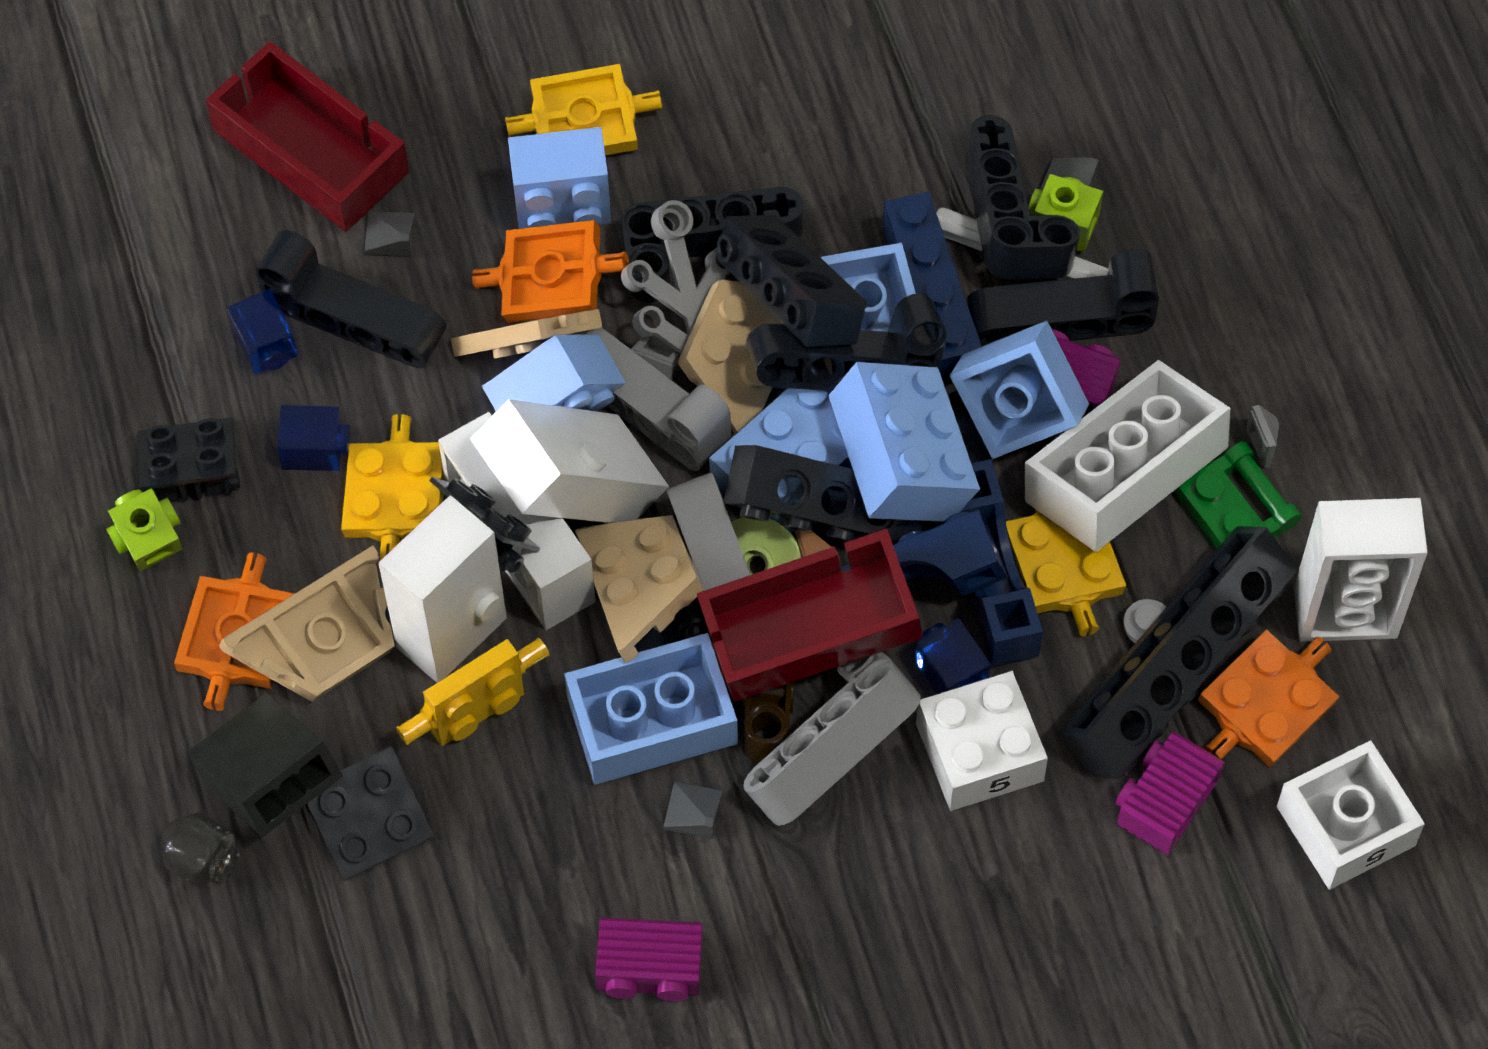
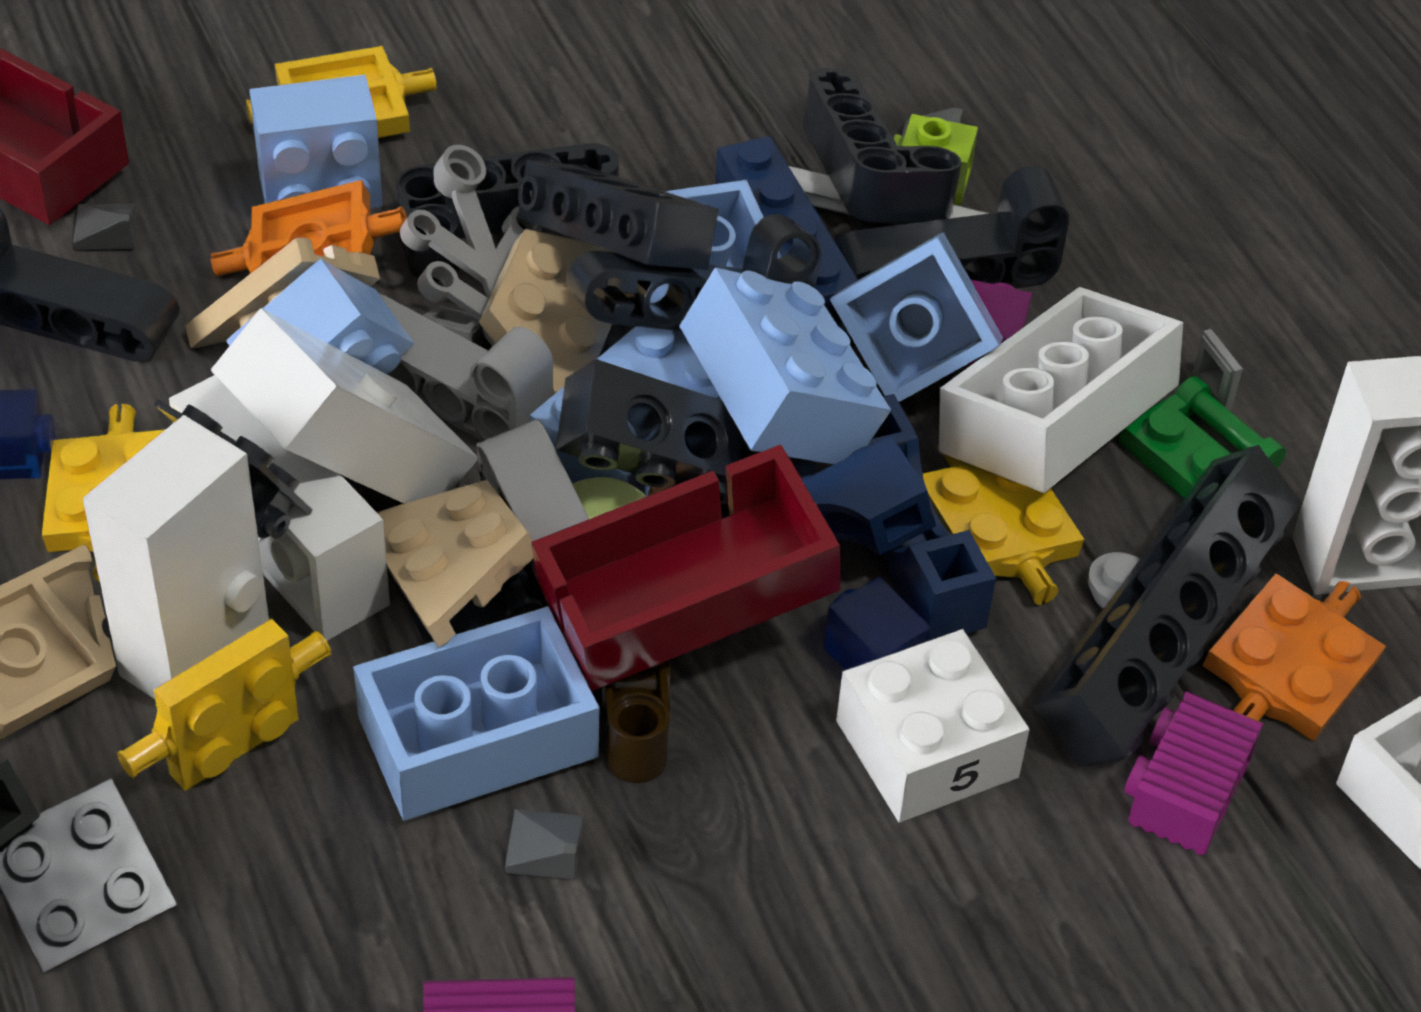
camera: 10 degrees left, 15 degrees down
light grey beam [743,652,921,826] -> none

